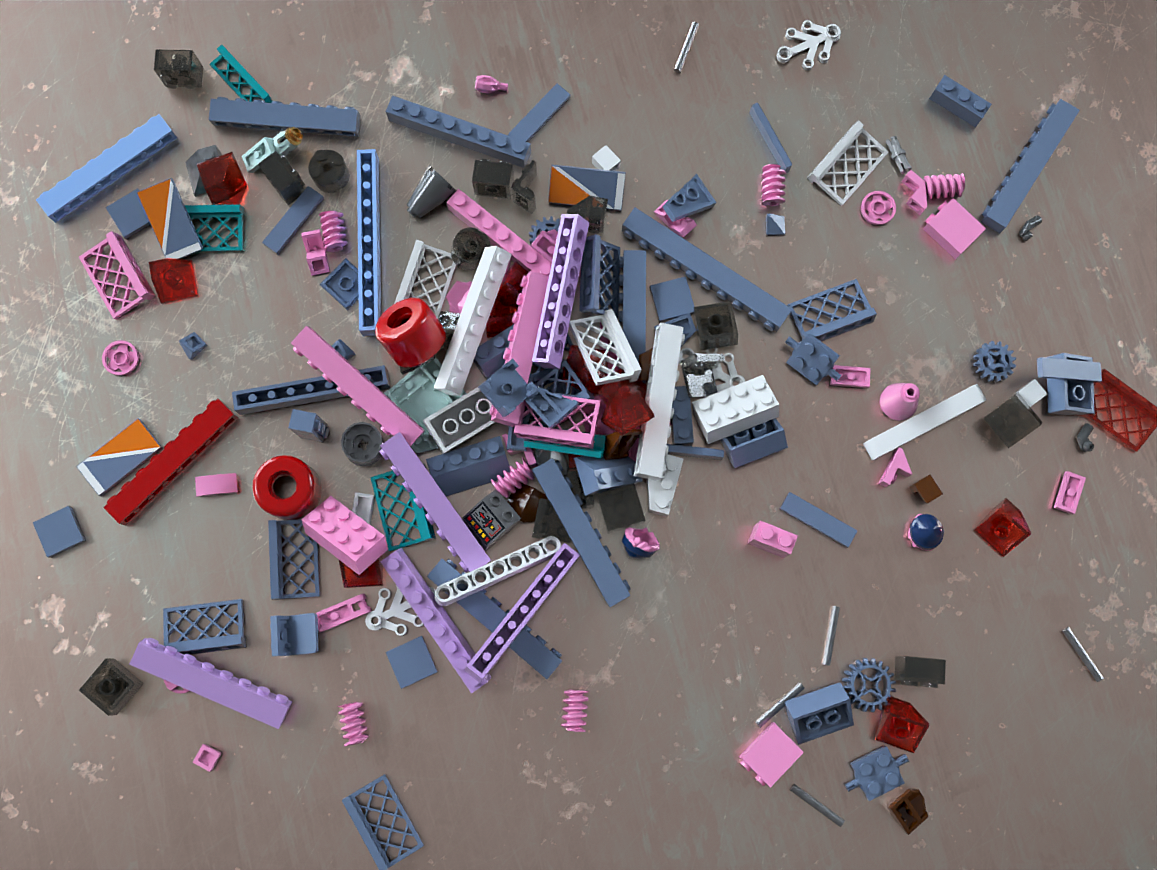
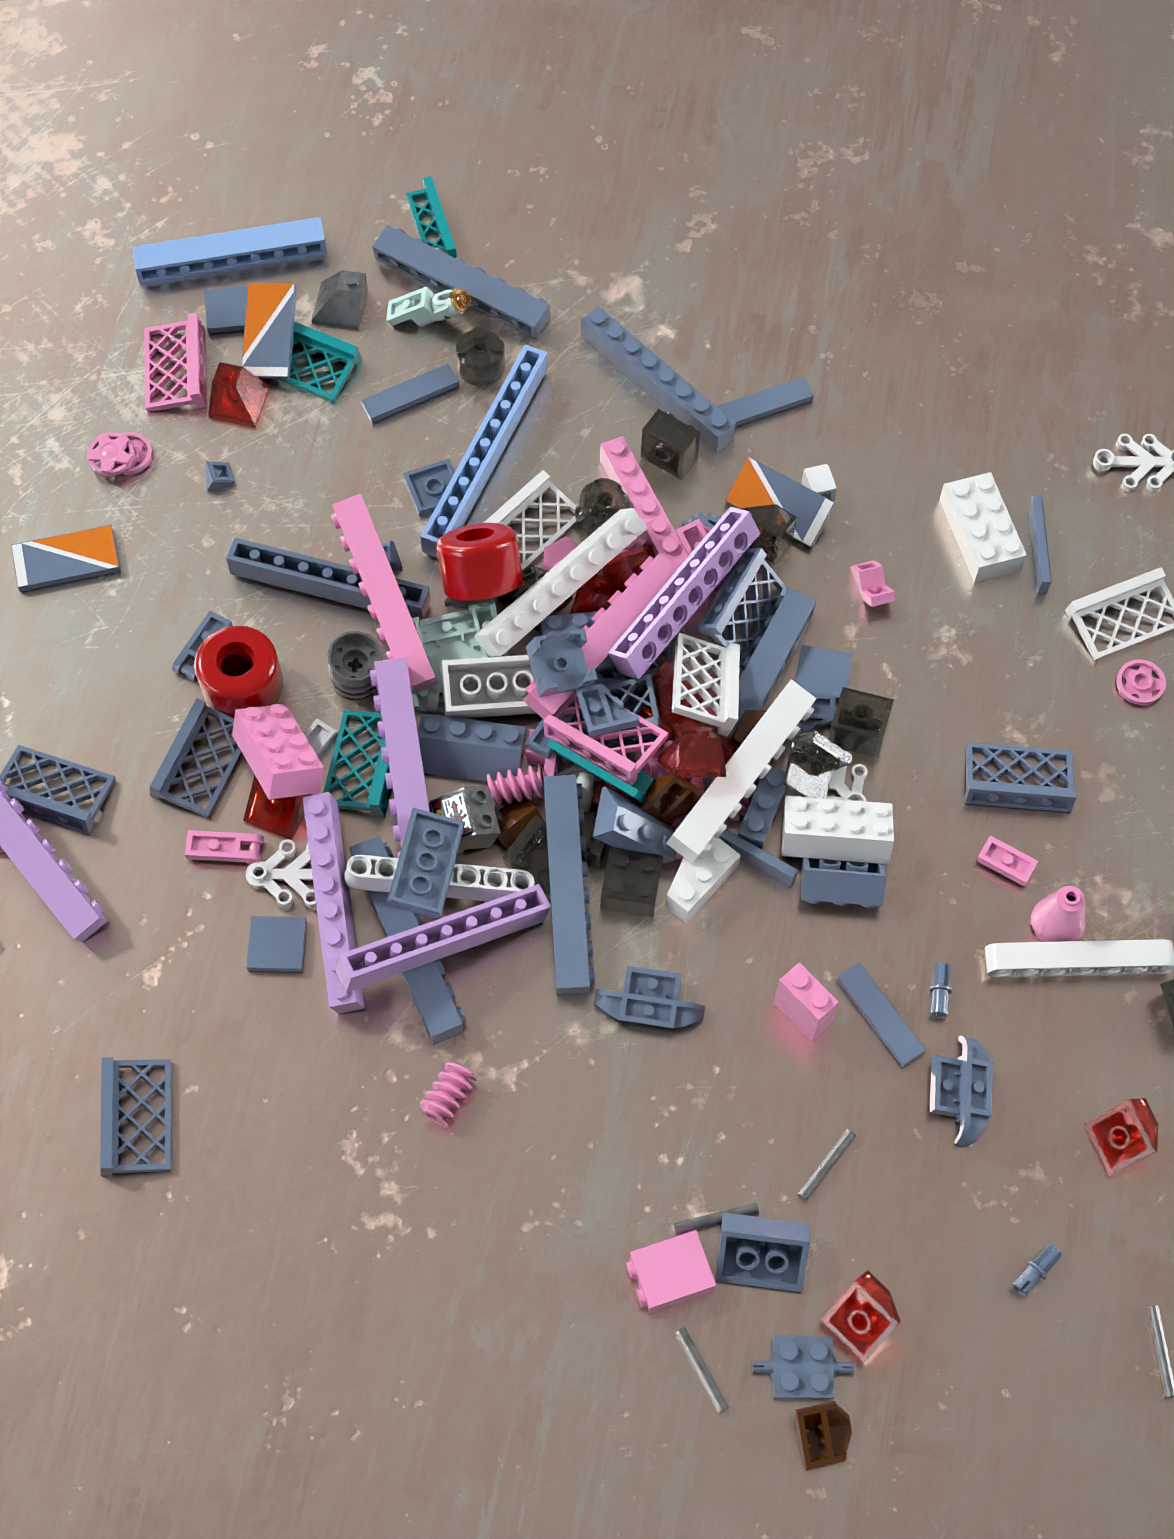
camera: 25 degrees right, 15 degrees down
red brick [103,398,239,526] -> none
clear smoke brick [154,49,203,89] -> none
bright pink slope [195,473,238,497] -> none
clear red slope [197,152,247,205] -> none
clear smoke brick [258,151,305,205] -> none
sand blue bracket [270,613,319,656] -> none
sand blue brick [288,409,329,443] -> none
bright pink slope [301,229,330,276] -> none
bright pink piece [319,211,348,253] -> none
bright pink piece [337,702,369,746] -> none
dark grey cone [407,166,457,218] -> none
bright pink piece [475,75,508,93] -> none
clear smoke bracket [511,160,537,214] -> none
sand blue brick [622,207,792,332] -> none
bright pink hair [622,527,660,559] -> none
sand blue wing [663,174,717,222] -> none
bar [674,22,699,73] -> none
bright pink piece [762,164,786,206] -> none
sand blue slope [766,214,785,235] -> none
sand blue plate [785,333,842,385] -> none
sand blue gear [842,658,896,712] -> none
bright pink slope [879,447,912,487] -> none
clear smoke brick [894,656,946,688] -> none
dark blue hair [908,514,944,551] -> none
reddish brown panel [910,474,943,504] -> none
none -> bright pink wheel [87,433,135,476]
none -> sand blue plate [172,611,233,682]
none -> sand blue tile [386,807,465,919]
none -> flat silver tile [425,690,439,715]
none -> sand blue plate [594,966,705,1029]
none -> sand blue axle [930,962,952,1018]
none -> sand blue plate [930,1036,993,1147]
none -> white brick [940,472,1027,583]
none -> sand blue axle [1012,1244,1062,1297]

